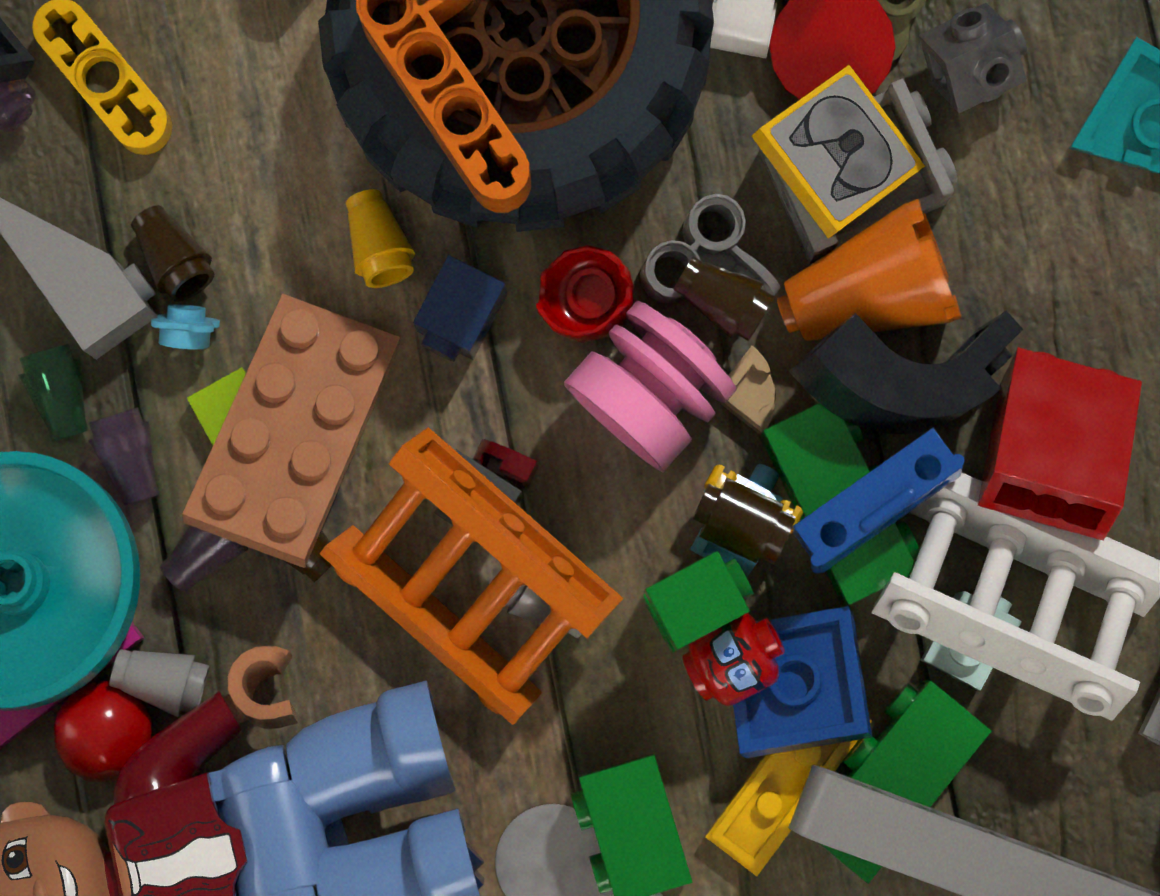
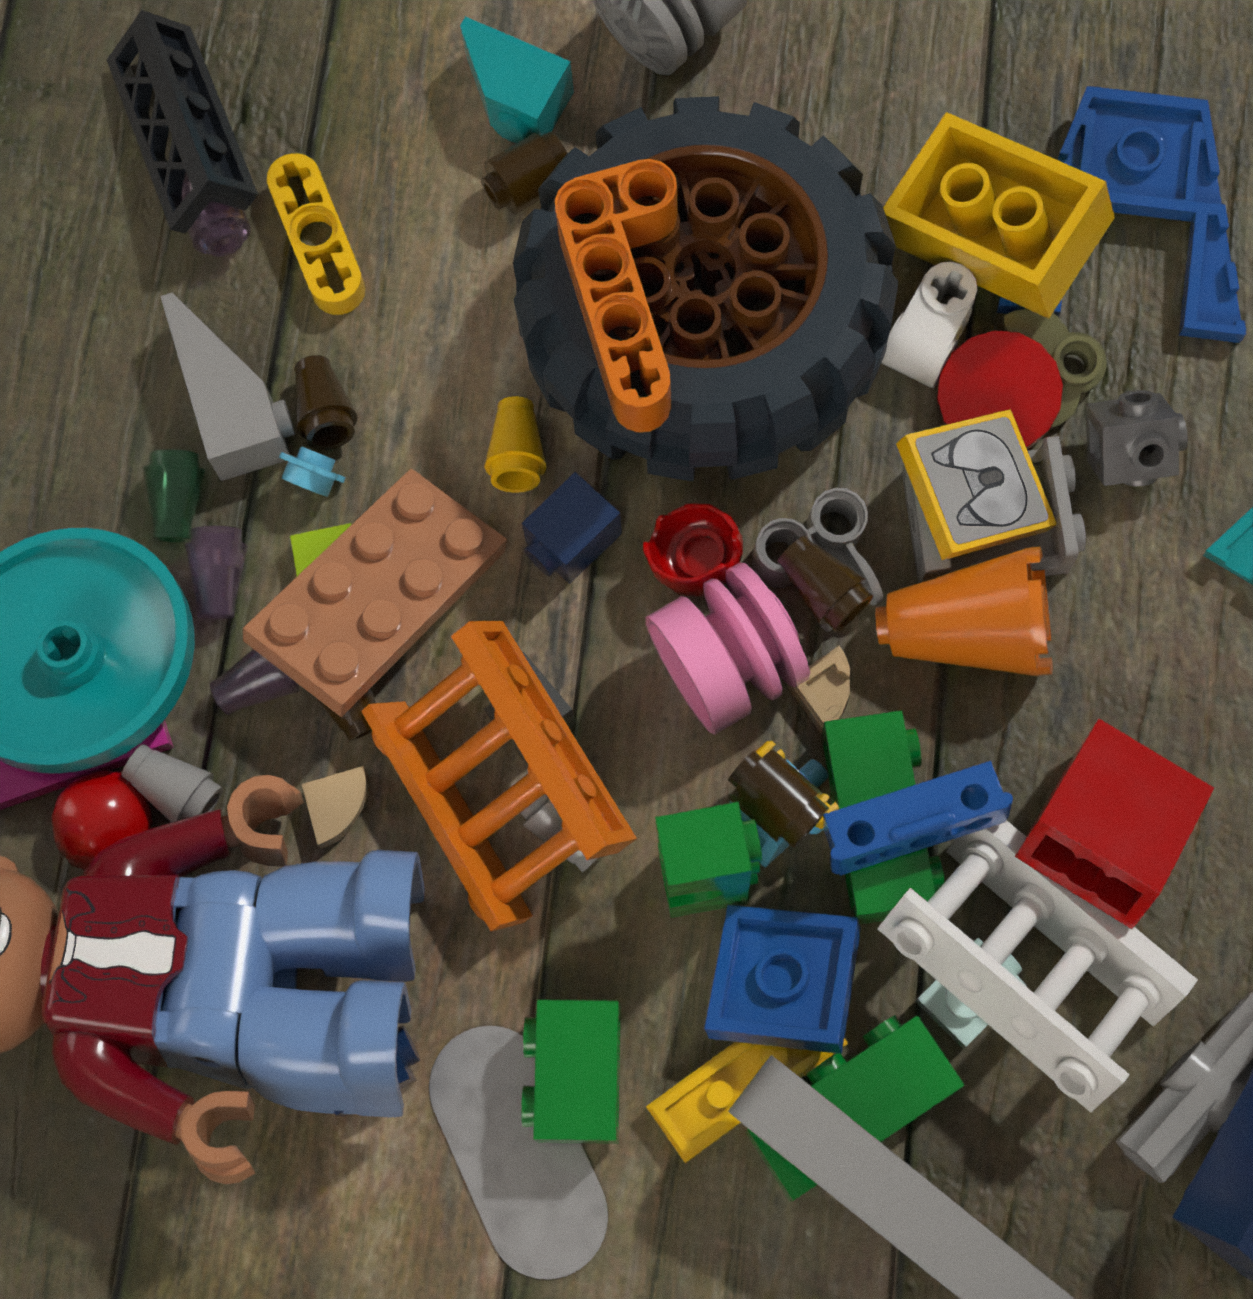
camera: 20 degrees right, 10 degrees down
dark red tile [472,439,538,488] -> none
red head [682,613,785,706] -> none
black arch [789,311,1023,434] -> none
none -> tan tile [302,766,369,849]

